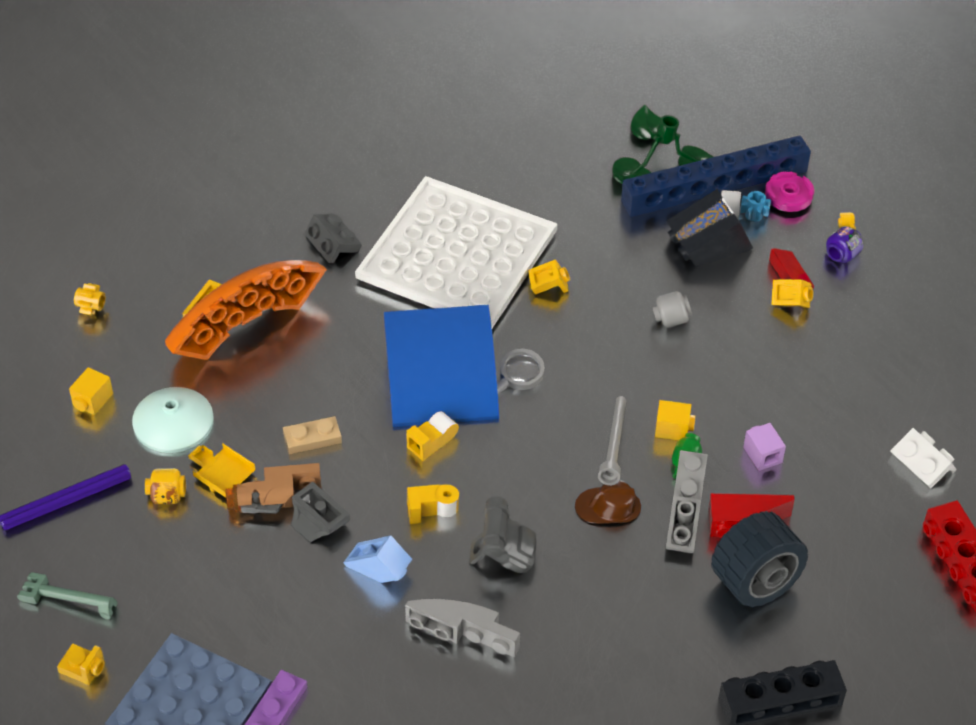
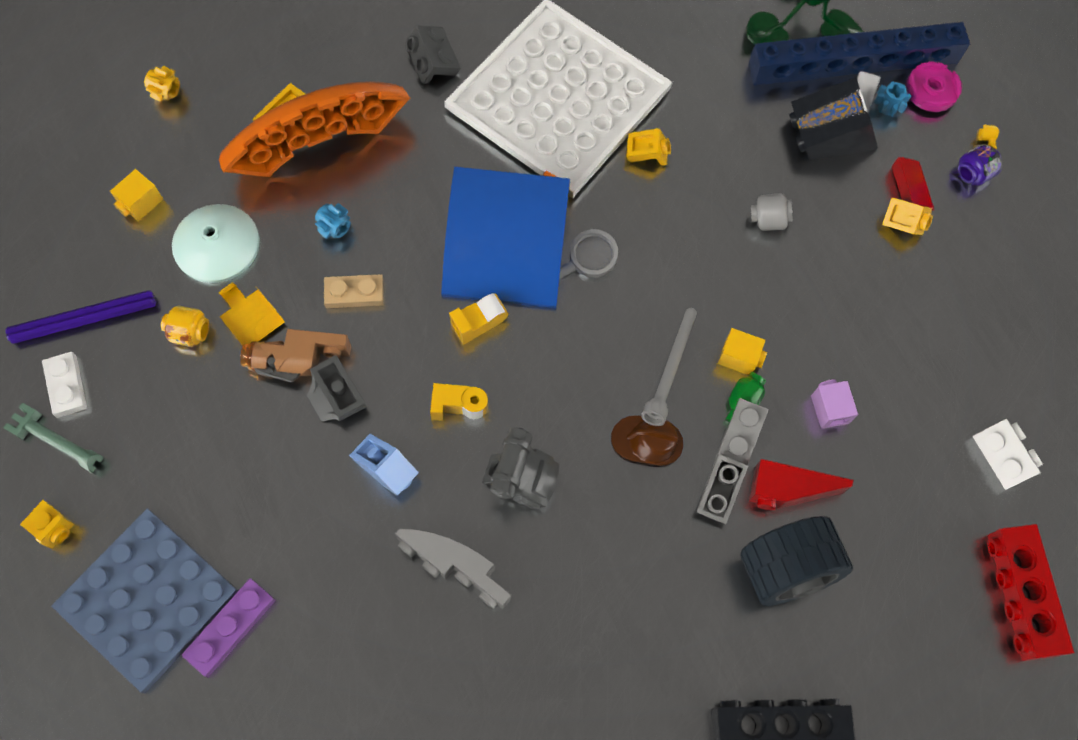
camera: 10 degrees right, 20 degrees up
none -> white plate [42,352,87,418]
none -> dark azure gear [315,203,351,239]

